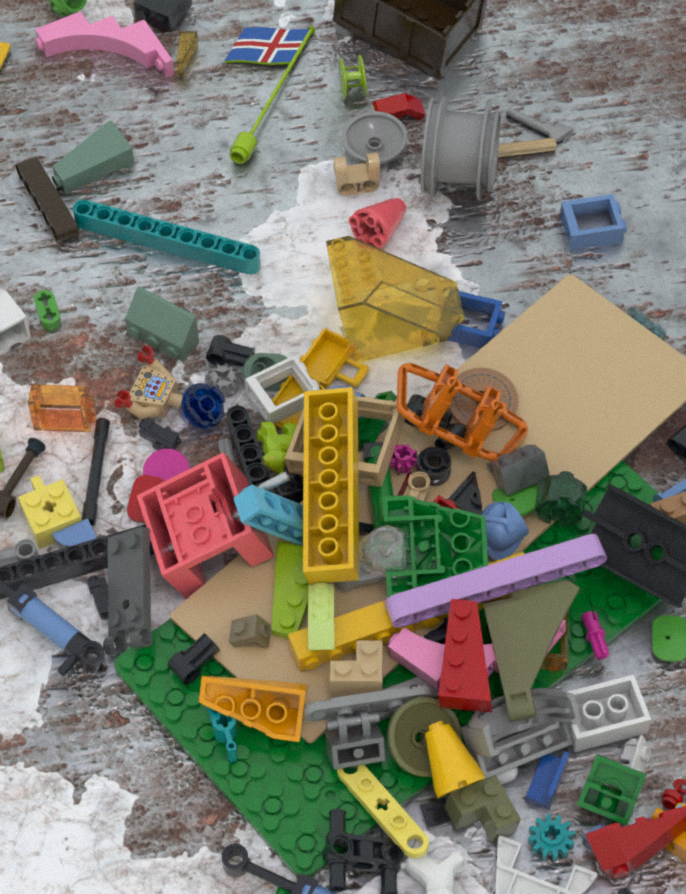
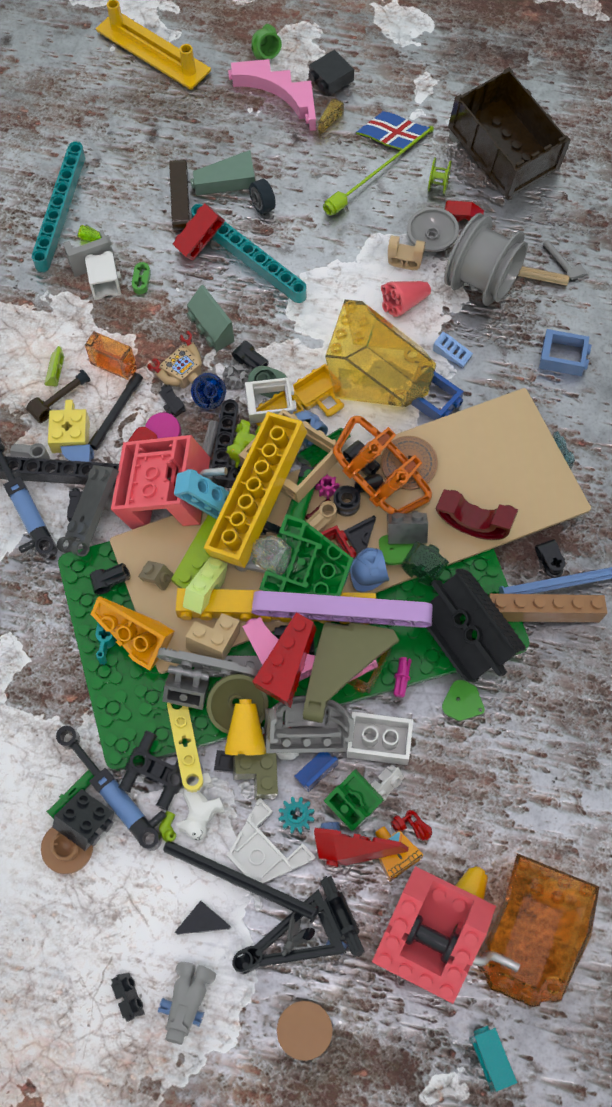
camera: 25 degrees right, 10 degrees up
none -> red brick [172,203,225,261]
none -> black wheel [249,179,276,214]
none -> light blue slope [433,332,473,368]
none -> dark red brick [435,489,518,540]

